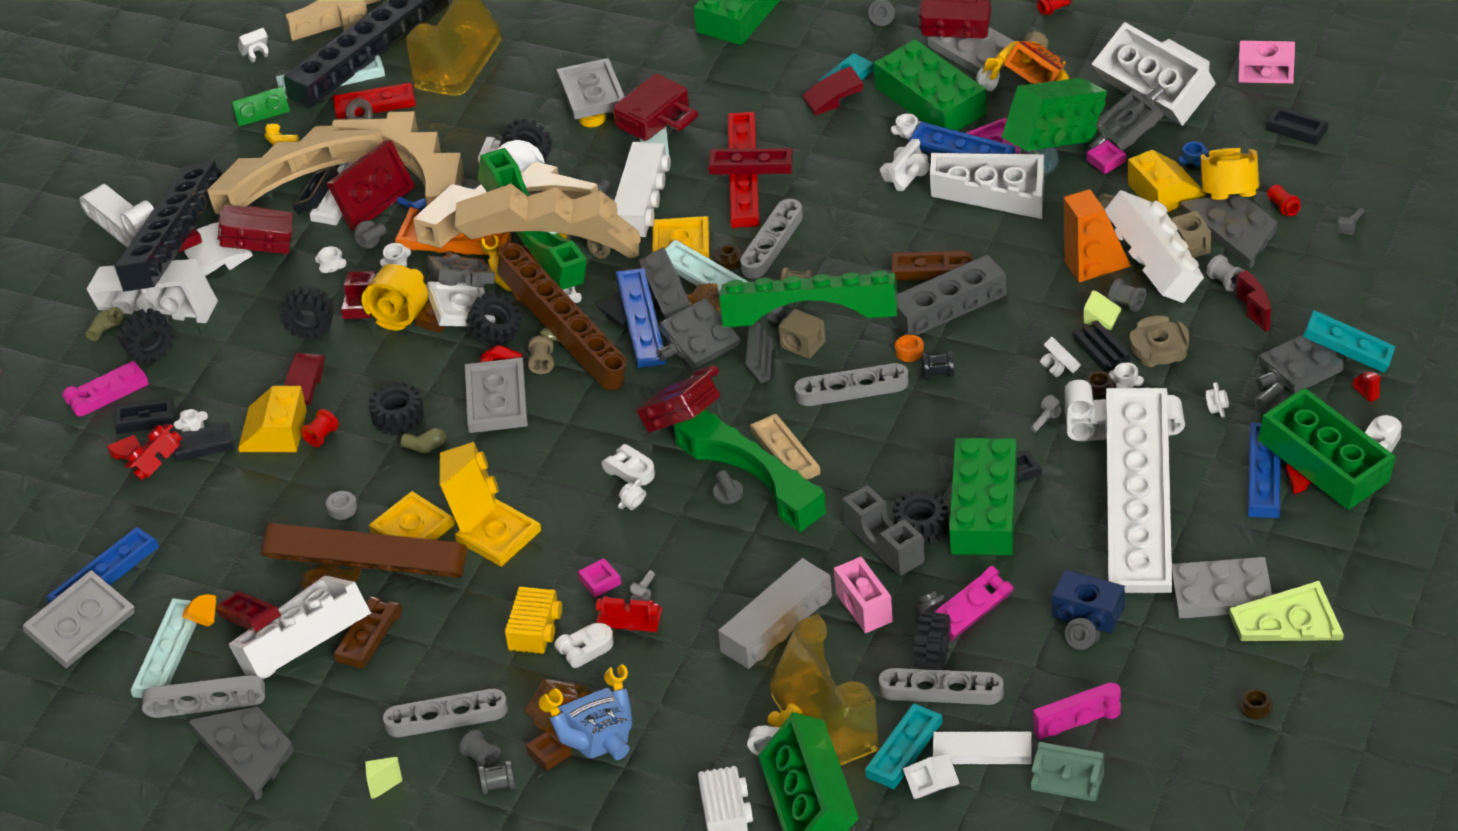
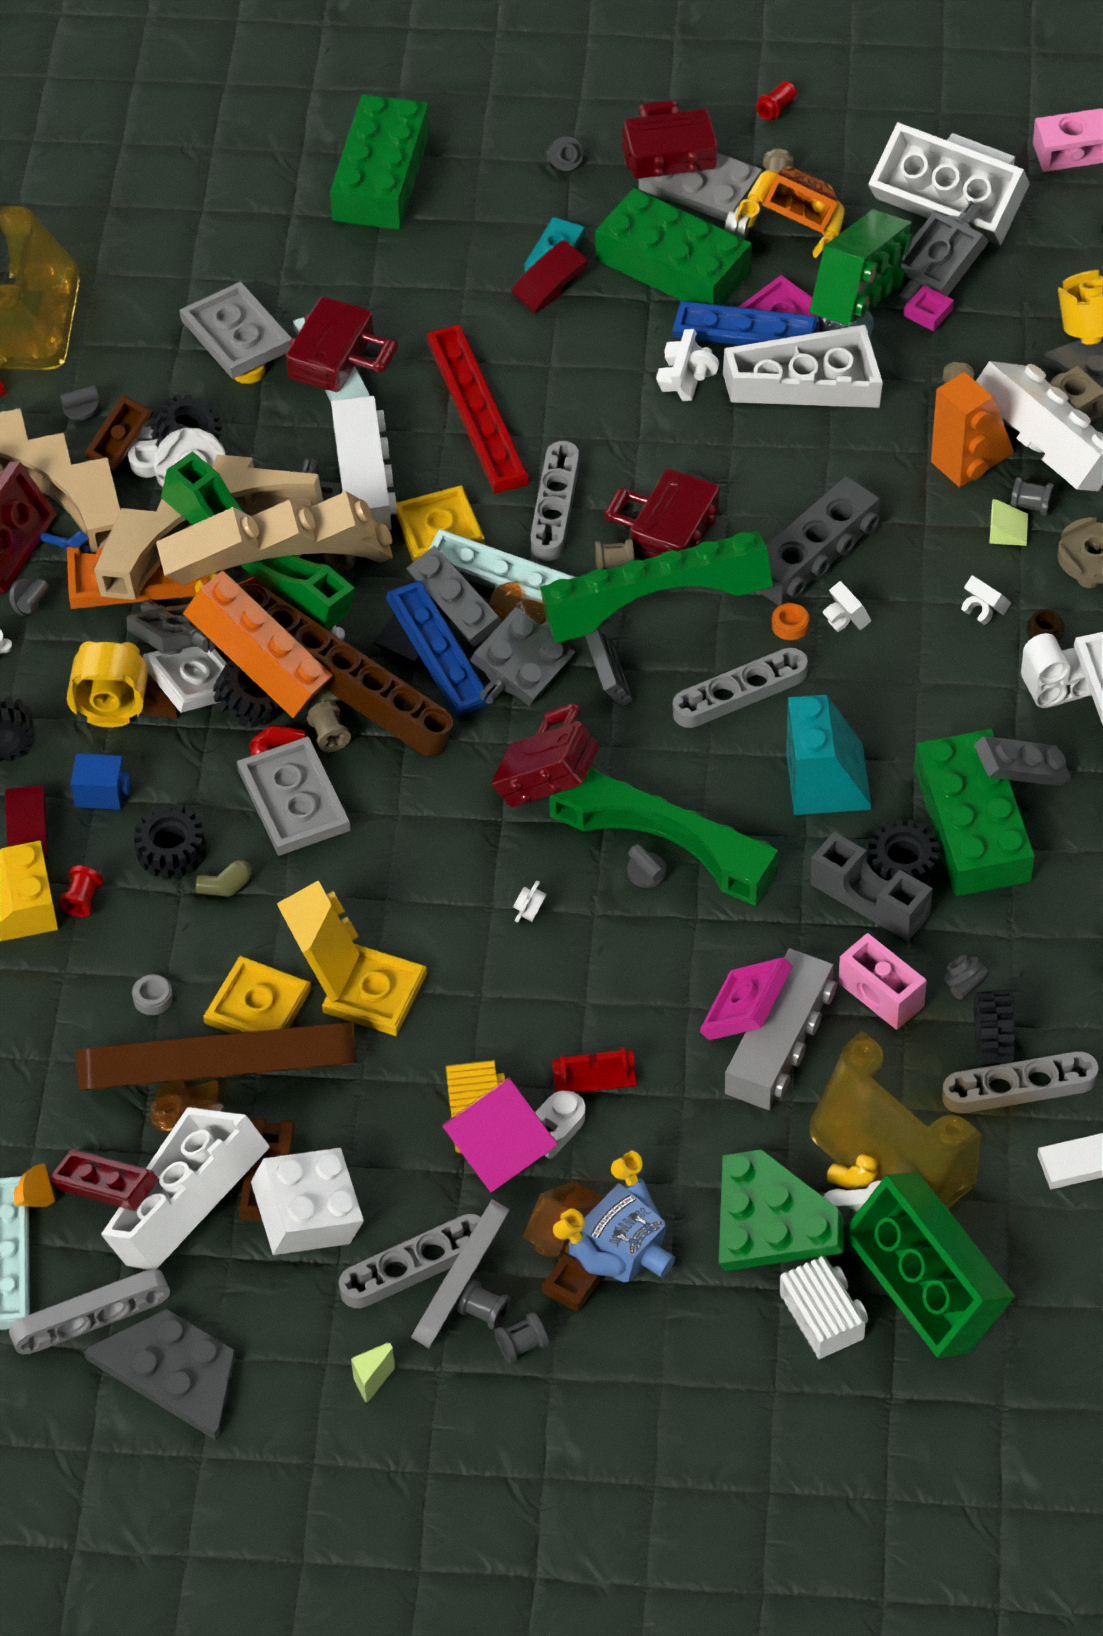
camera: 20 degrees left, 10 degrees up
dark red slope [341,271,376,319] -> none
white plate [380,243,411,267] -> none
dark pink plate [578,558,621,598] -> none
white plate [601,444,655,486] -> none
light grey hand [630,570,655,601] -> none
dark red tile [708,148,793,175] -> none
dark brown plate [714,244,743,270] -> none
tan tile [750,414,820,480] -> none
dark tan brick [778,309,826,359] -> none
teal plate [865,703,942,789] -> none
white plate [891,114,921,139] -> none
reddish brown plate [892,251,972,280] -> none
white panel [903,753,959,799] -> none
black bush [922,350,954,379] -> none
dark pink plate [935,565,1015,641] -> none
light grey hand [1030,395,1062,433] -> none
black tile [1073,320,1130,372] -> none
white plate [1109,363,1144,388] -> none
yellow slope [1128,150,1206,212] -> none
blue plate [1178,141,1209,167] -> none
none -> dark grey plate [60,385,99,420]
none -> blue brick [70,754,131,810]
none -> reddish brown slope [84,394,154,472]
none -> orange brick [183,570,333,718]
none -> white brick [251,1148,364,1255]
none -> light grey beam [411,1199,510,1348]
none -> dark pink tile [442,1077,558,1193]
none -> dark red piece [604,469,719,559]
none -> dark pink tile [700,957,793,1040]
none -> green plate [719,1149,844,1271]
none -> teal slope [786,695,871,815]
none -> white tile [823,581,871,632]
none -> dark grey plate [974,736,1071,786]

